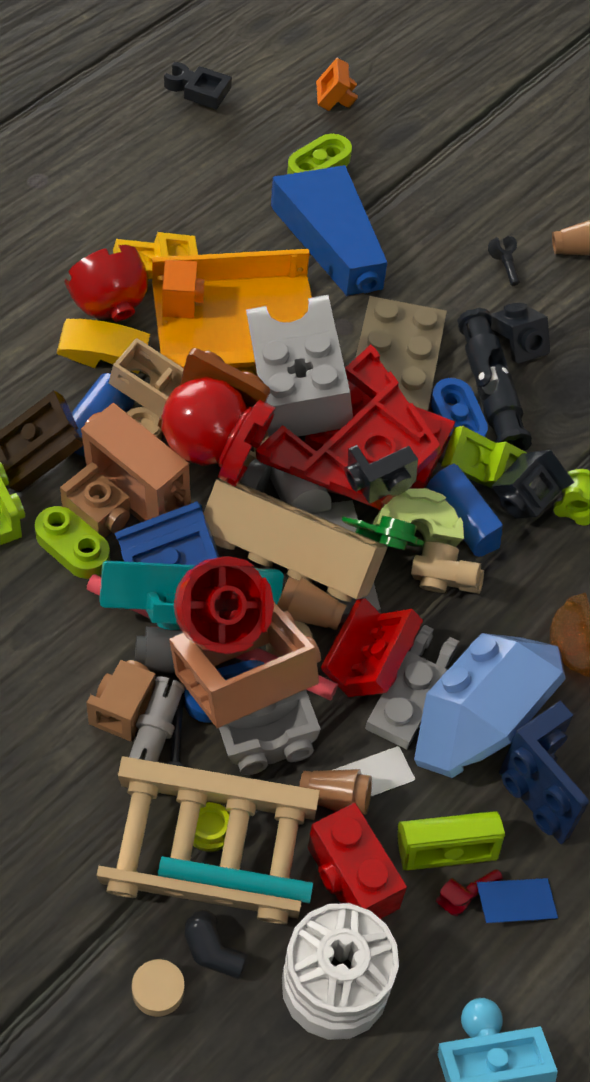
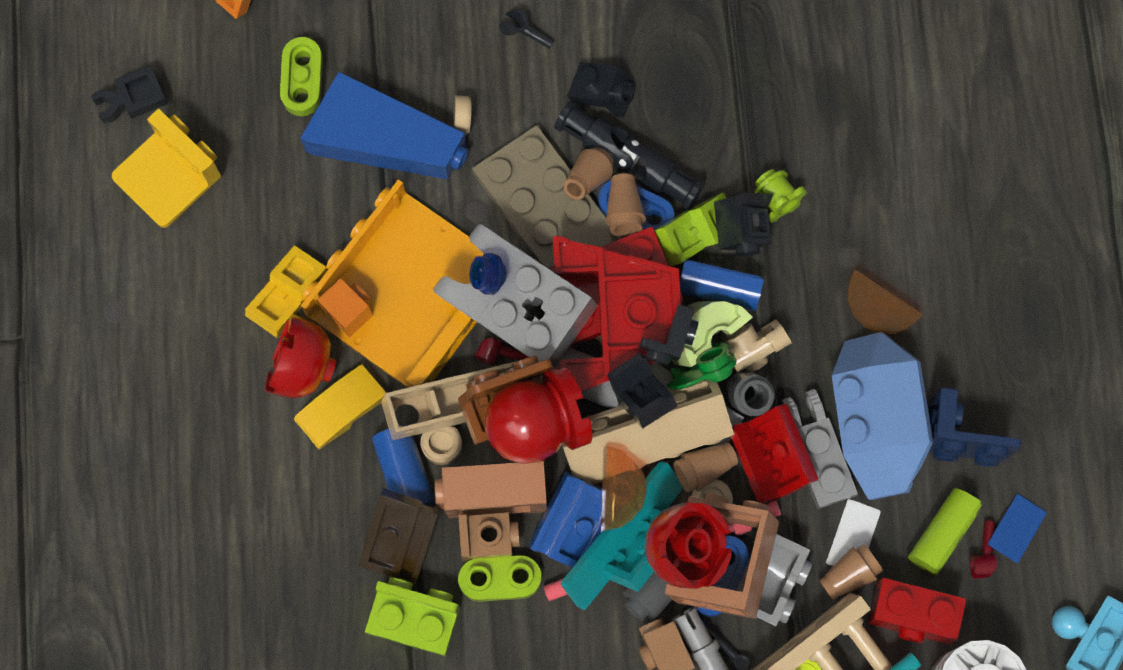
camera: 40 degrees left, 20 degrees up
none -> yellow bracket [112,108,221,228]
none -> tan tile [453,95,471,135]
none -> clear blue plate [469,253,507,295]
none -> medium nougat cone [563,147,614,200]
none -> clear orange plate [601,446,647,531]
none -> medium nougat cone [606,173,646,236]
none -> black bracket [607,353,678,429]
none -> dark grey brick [725,371,774,416]

